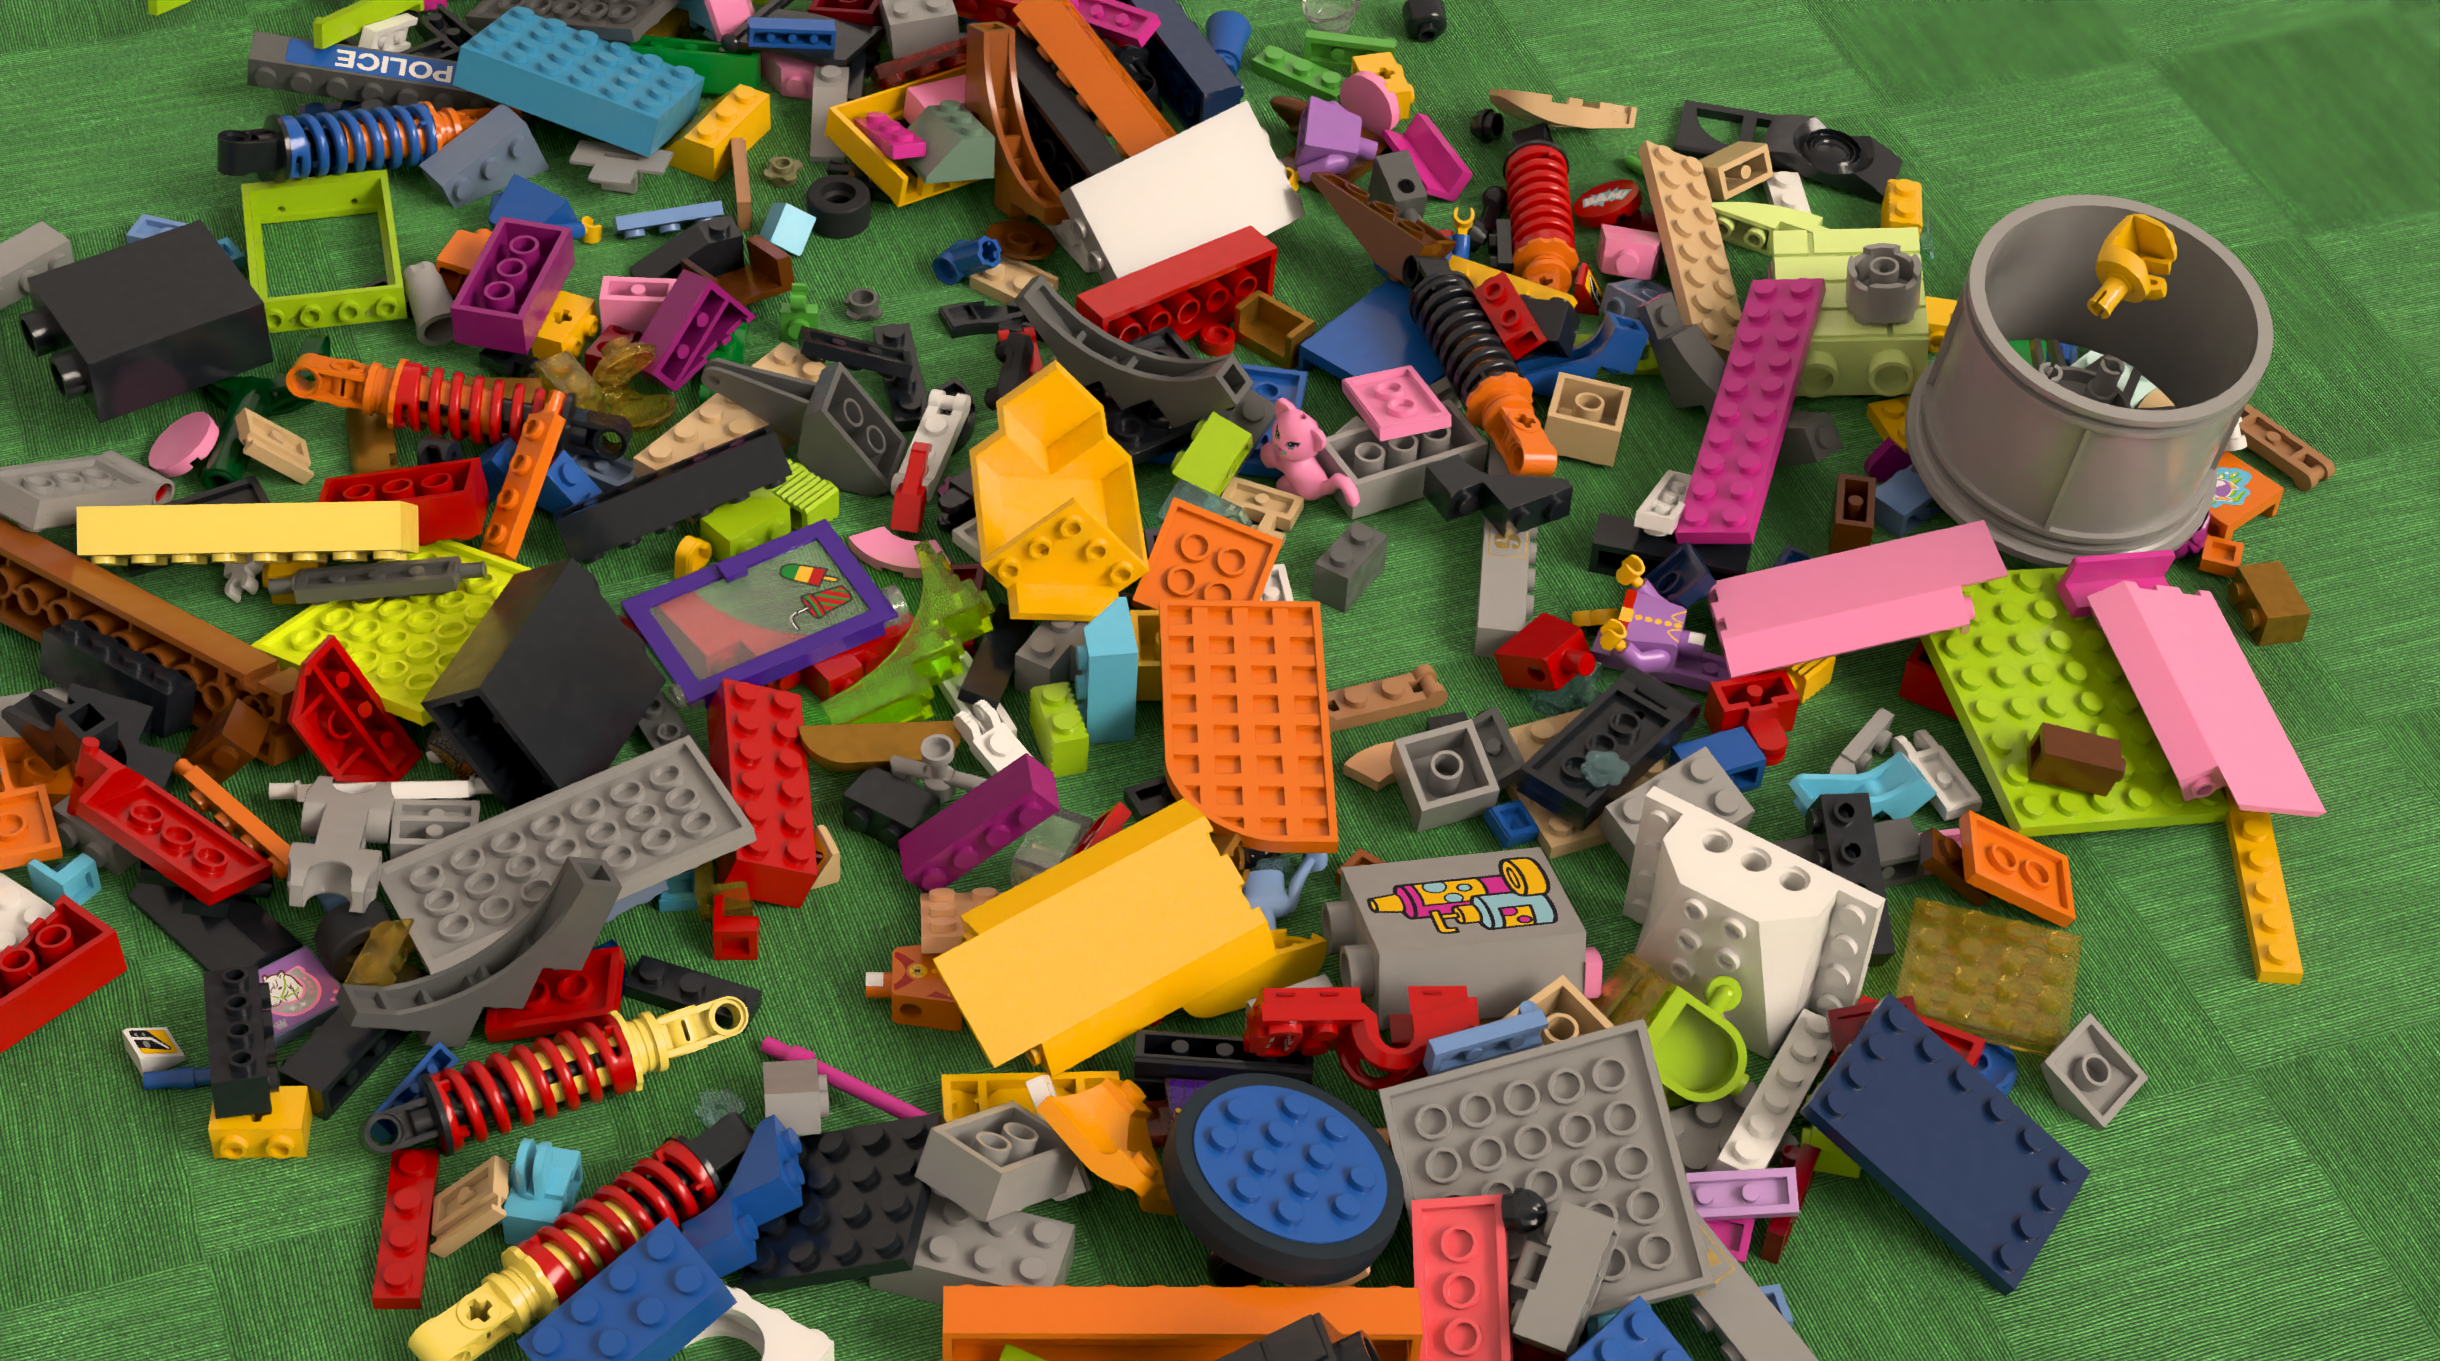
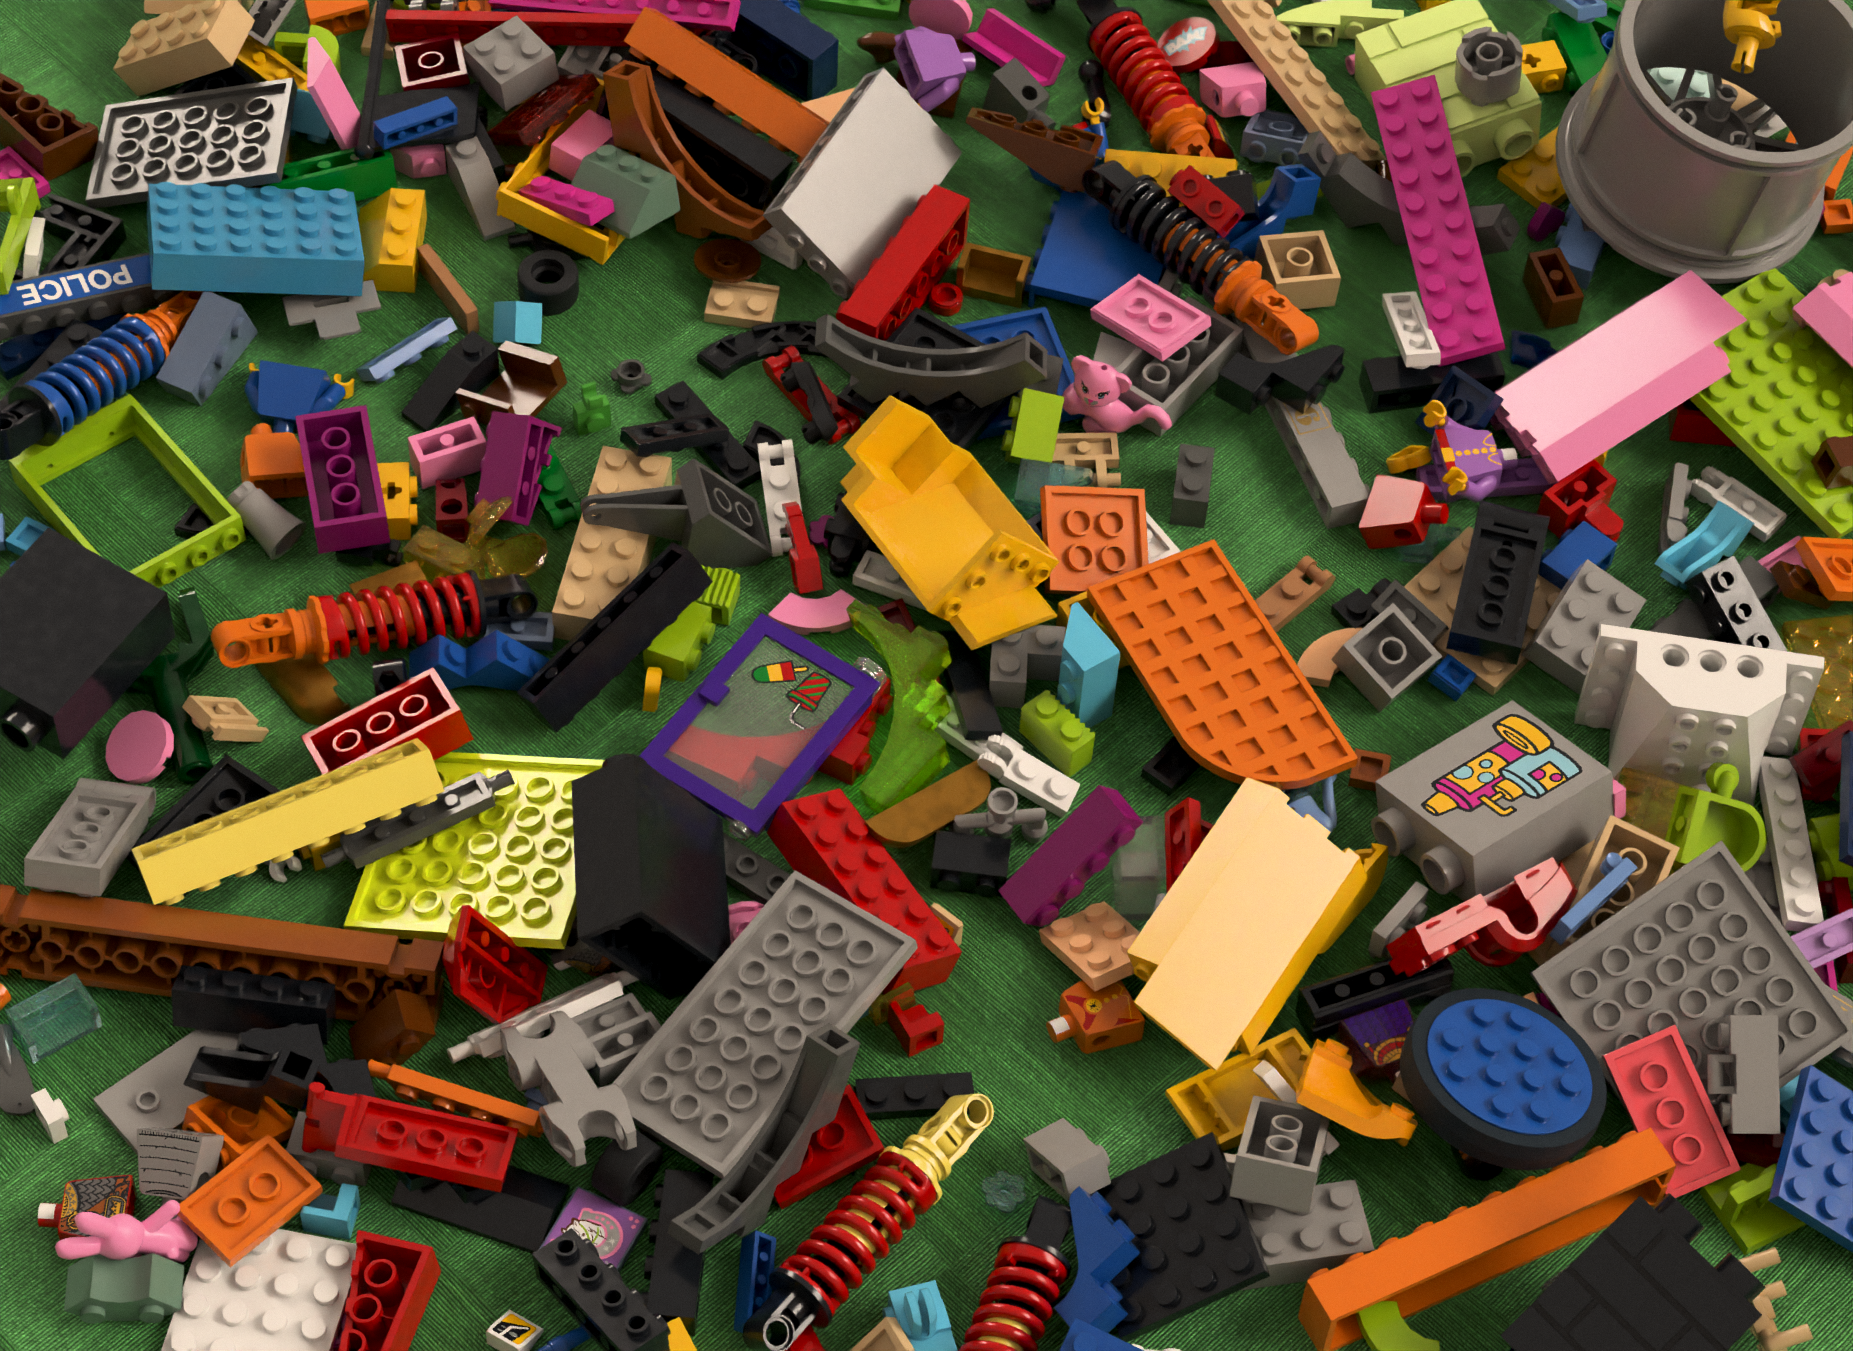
camera: 25 degrees left, 10 degrees up
clear yellow hinge [344,918,414,987] -> none
orange plate [480,390,566,562] -> none
dark pink bar [761,1036,929,1119] -> none
olive plate [763,156,803,188] -> none
blue piece [932,235,1002,285] -> none
black plate [1488,219,1512,274] -> none
black plate [1501,1187,1548,1235] -> none
clear light blue plant [1581,750,1630,787] -> none
dark pink panel [2056,550,2176,618] -> none

